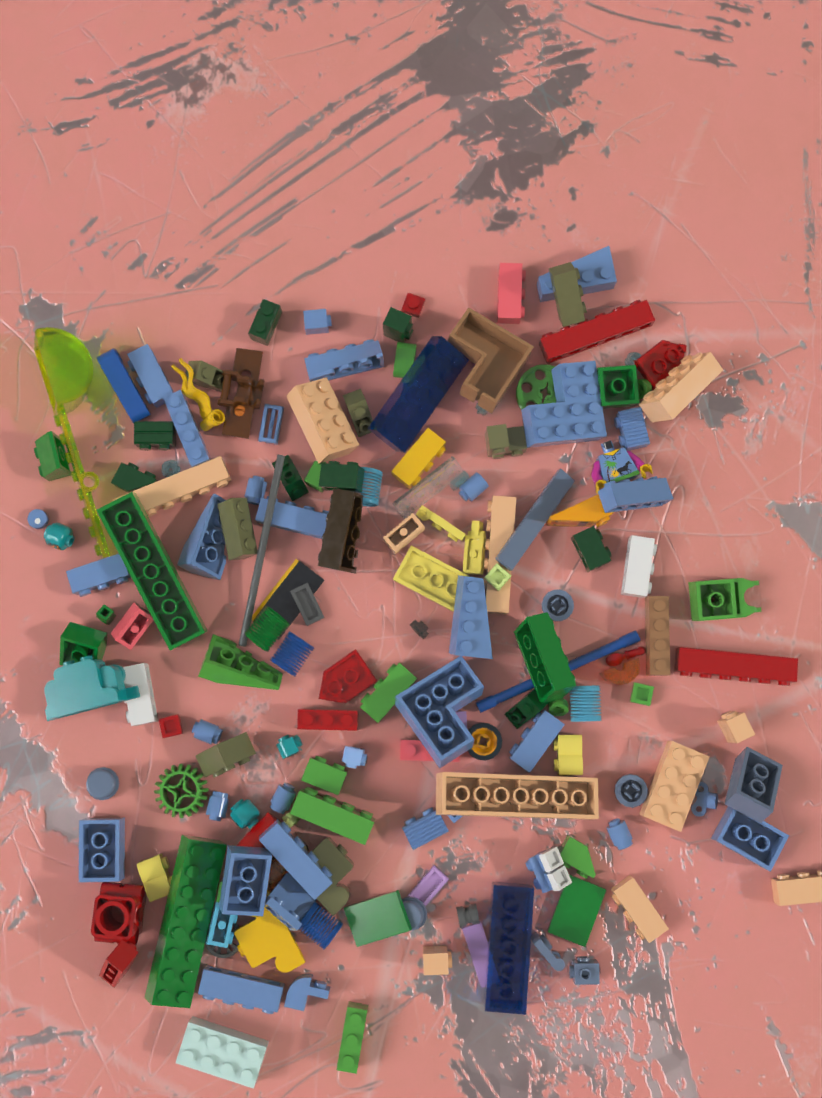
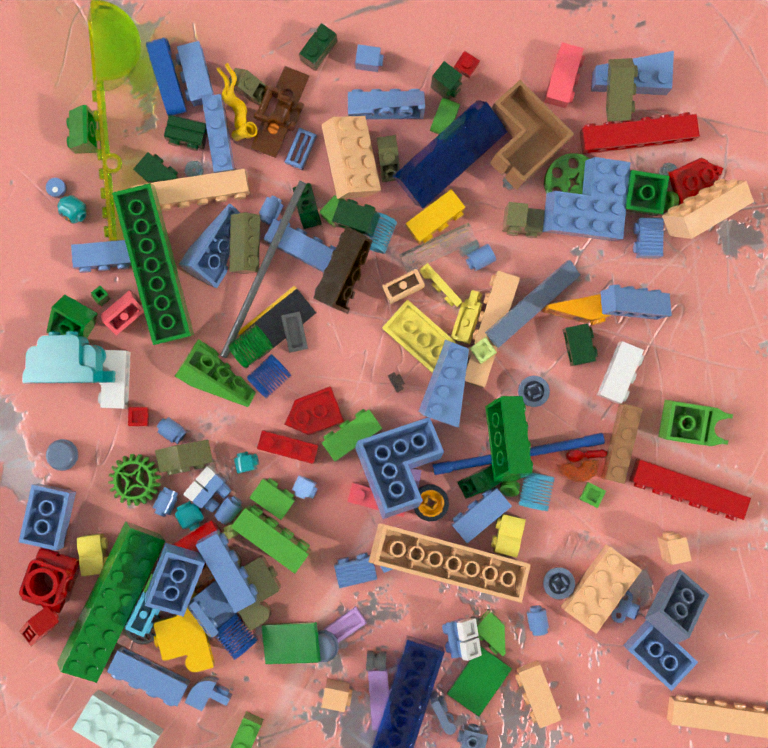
camera: 15 degrees right, 5 degrees up
torso [591,440,653,494] -> none
none -> medium blue hips [183,465,232,513]

